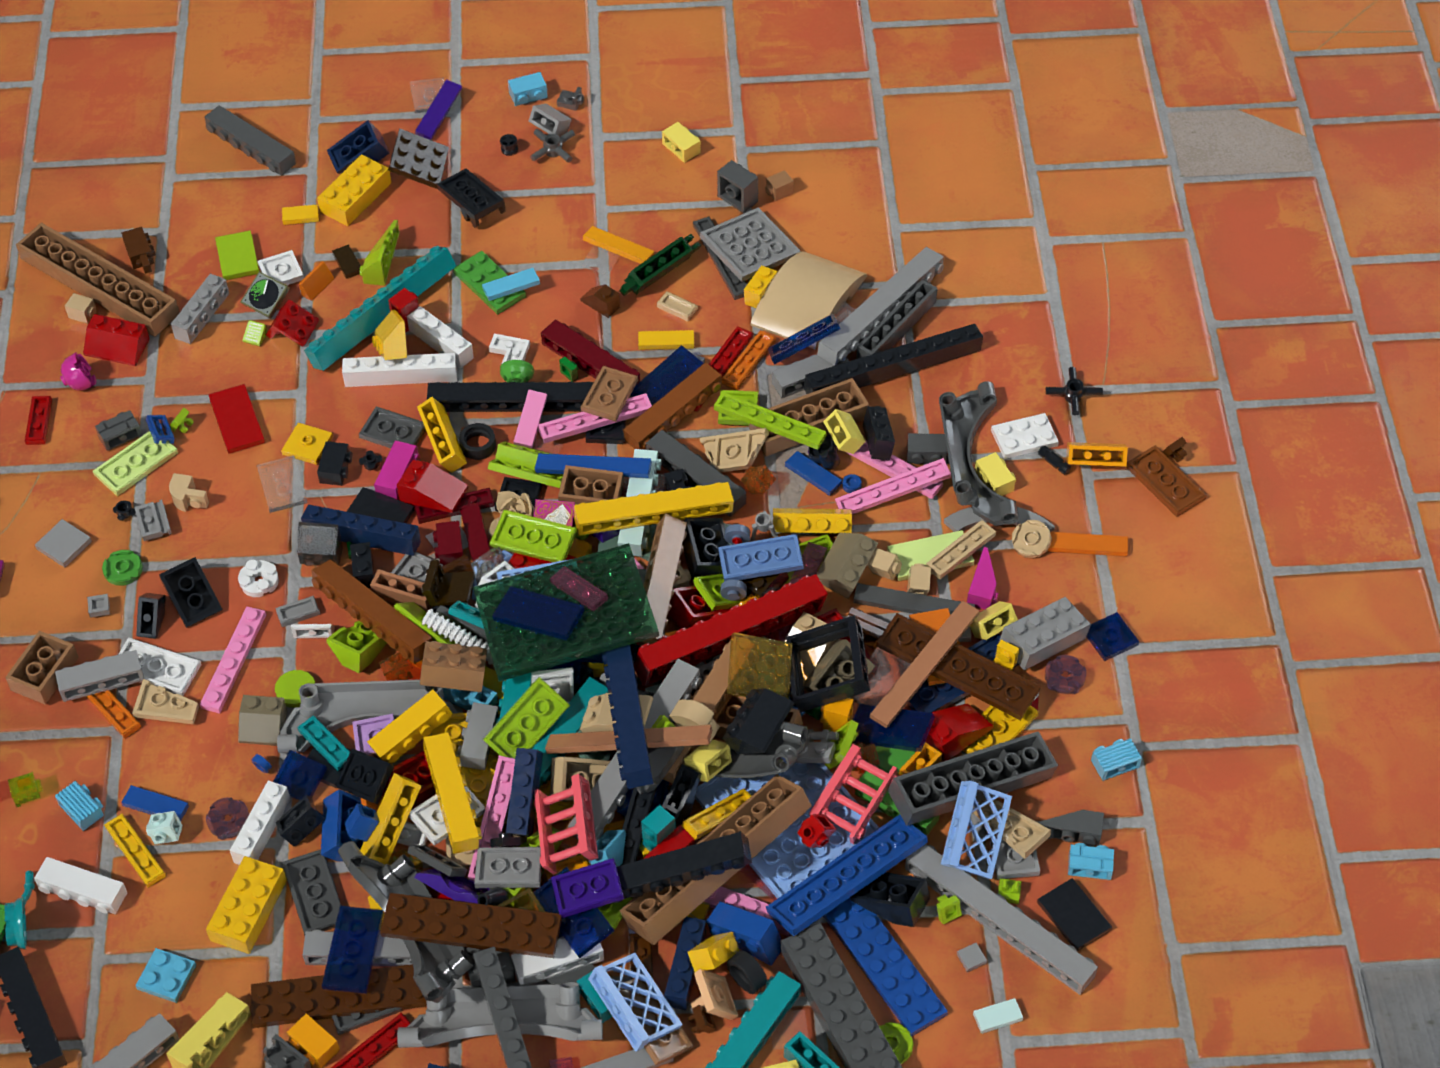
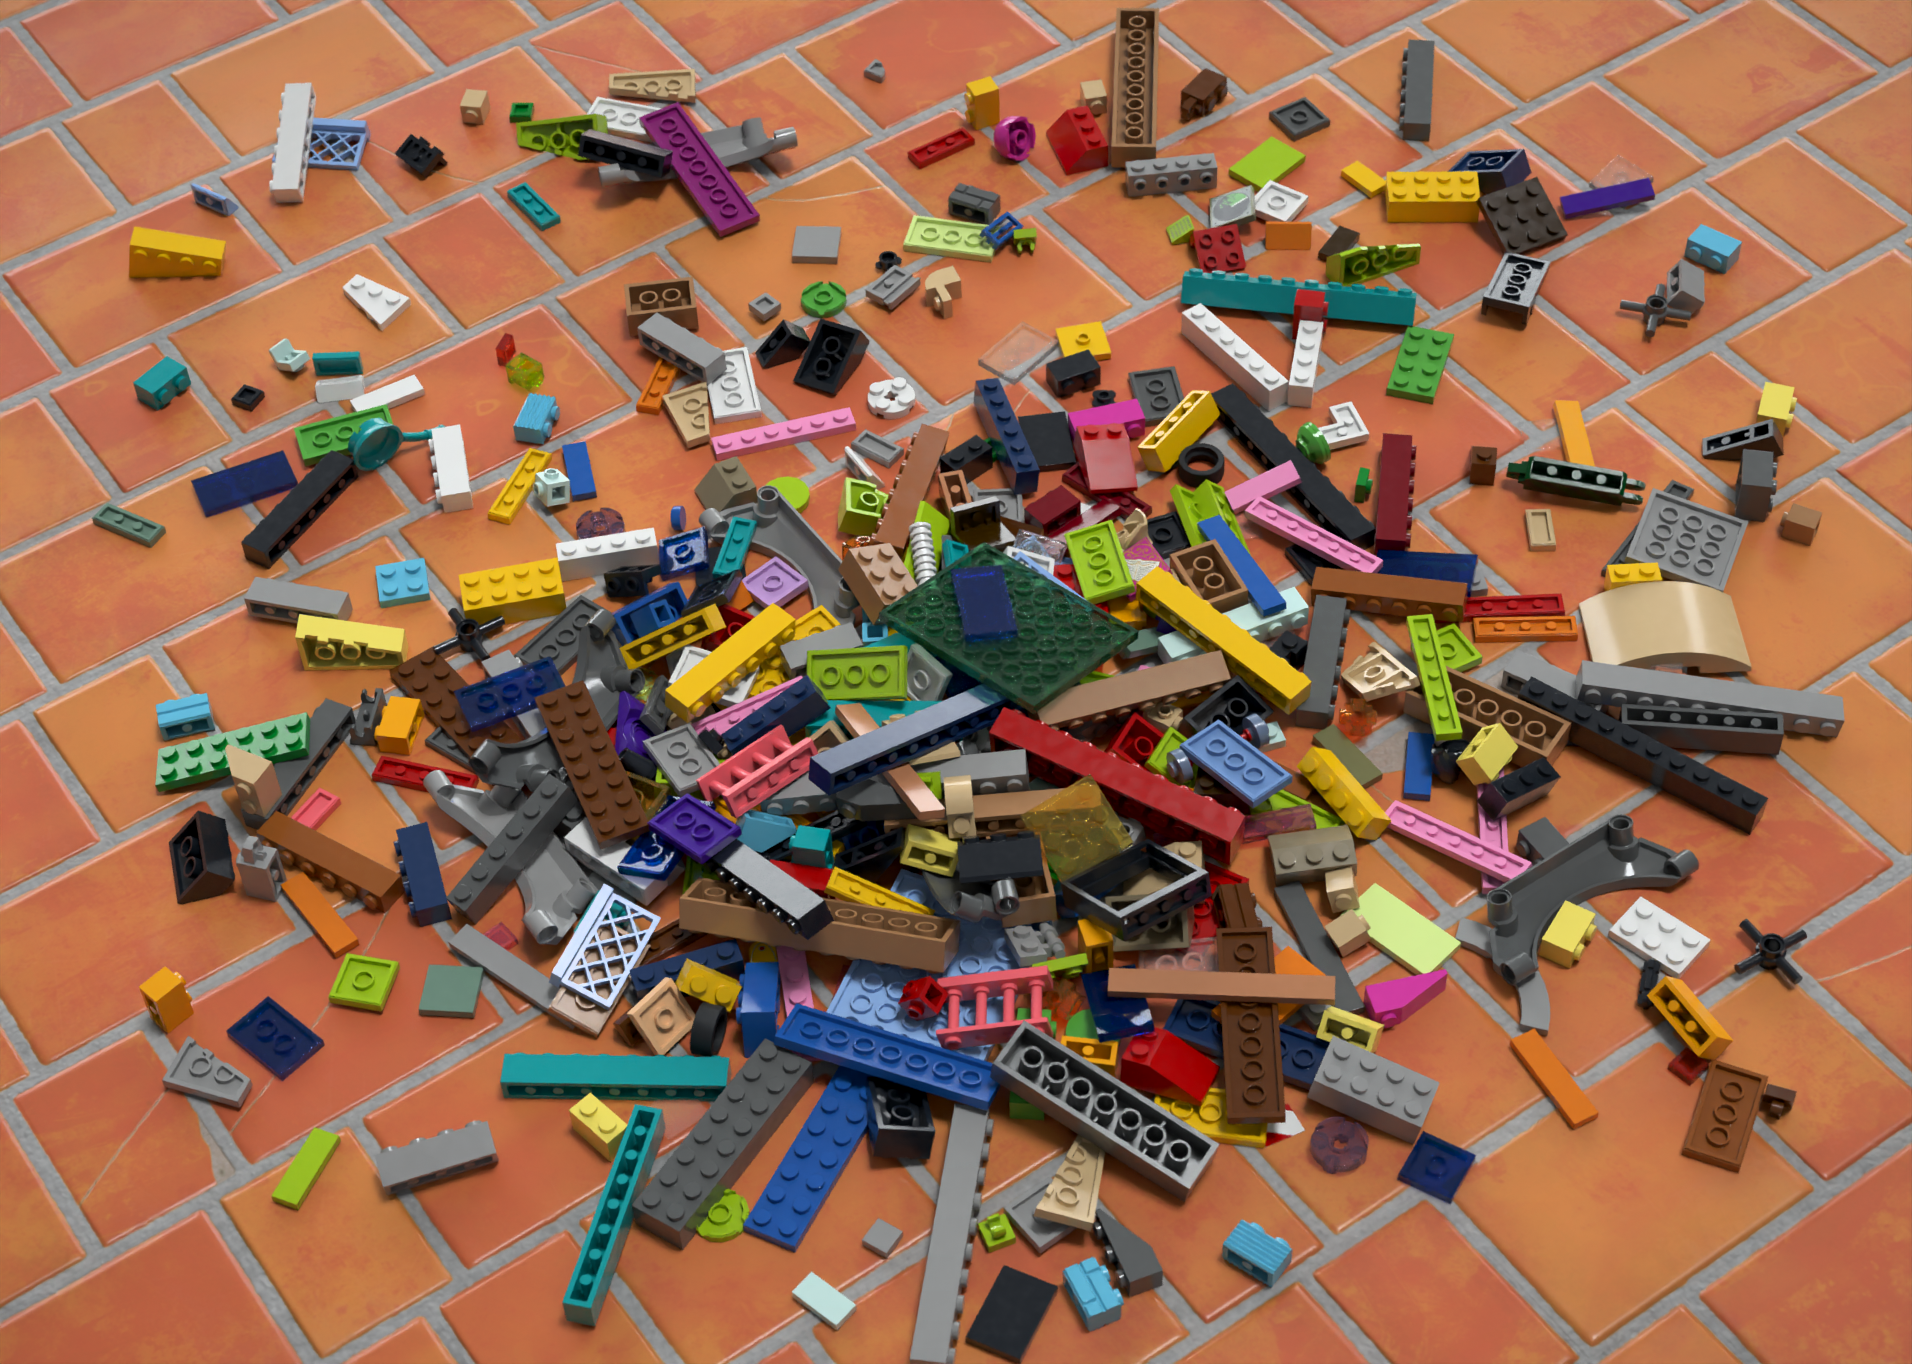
camera: 60 degrees right, 5 degrees down
red tile [208,384,265,454] -> none
clear smoke slope [297,522,343,566] -> none
yellow brick [367,689,453,764] -> none
yellow slope [372,310,407,360] -> none
medium azure tile [482,268,540,301] -> none
black wheel [500,134,518,156] -> none
clear pink tile [550,566,608,611] -> none
flat silver bracket [557,87,584,111] -> none
medium nougat tile [581,366,638,422] -> none
yellow tile [638,330,694,350] -> none
light grey plant [750,511,778,542] -> none
clear blue tile [768,313,841,365] -> none
blue tile [842,474,862,493] -> none
tan plate [926,520,996,580] -> none
lime tile [936,894,962,925] -> none
light blue fence [940,781,1012,879] -> none
yellow bracket [993,640,1019,671] -> none
tan tile [1012,520,1052,558] -> none
none -> black bar [433,608,505,662]
none -> yellow brick [964,76,1000,130]
none -> dark grey tile [1269,97,1330,142]
none -> olive tile [1313,724,1383,789]
none -> clear red tile [1667,1047,1709,1086]
none -> black slope [1702,419,1784,461]

